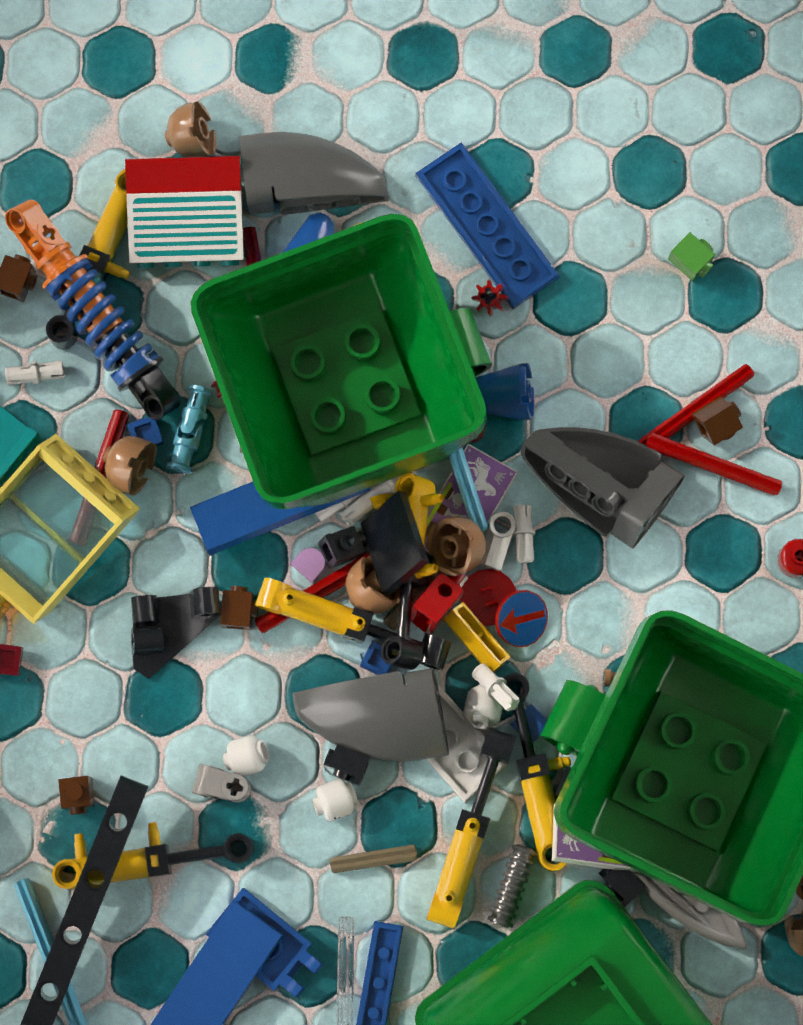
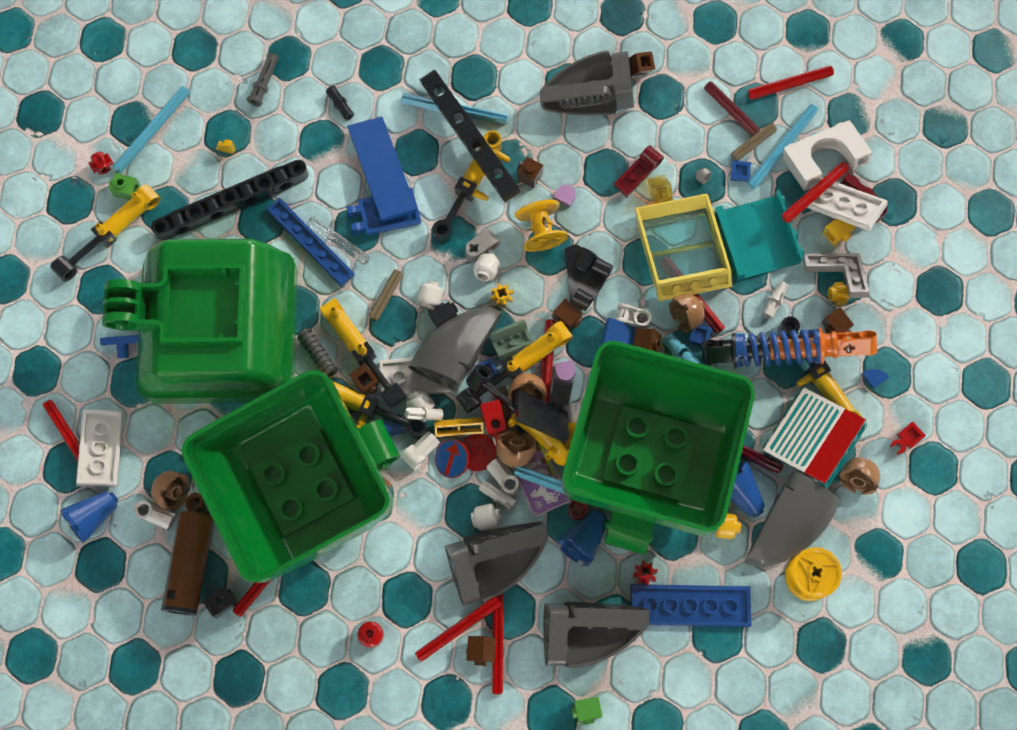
camera: 125 degrees right, 5 degrees down
none -> reddish brown brick [349,363,380,395]
none -> white piece [400,431,440,471]
none -> white head [471,504,501,531]
none -> sand green bracket [489,320,534,361]
none -> yellow gear [491,283,514,307]
none -> yellow piece [515,199,569,252]
none -> dark grey panel [543,601,650,668]
none -> lavender tile [553,185,575,207]
none -> white piece [614,303,651,328]
none -> reddish brown brick [633,328,661,352]
none -> yellow piece [785,547,842,601]
none -> blue tile [861,369,889,389]
none -> red plate [889,421,926,455]

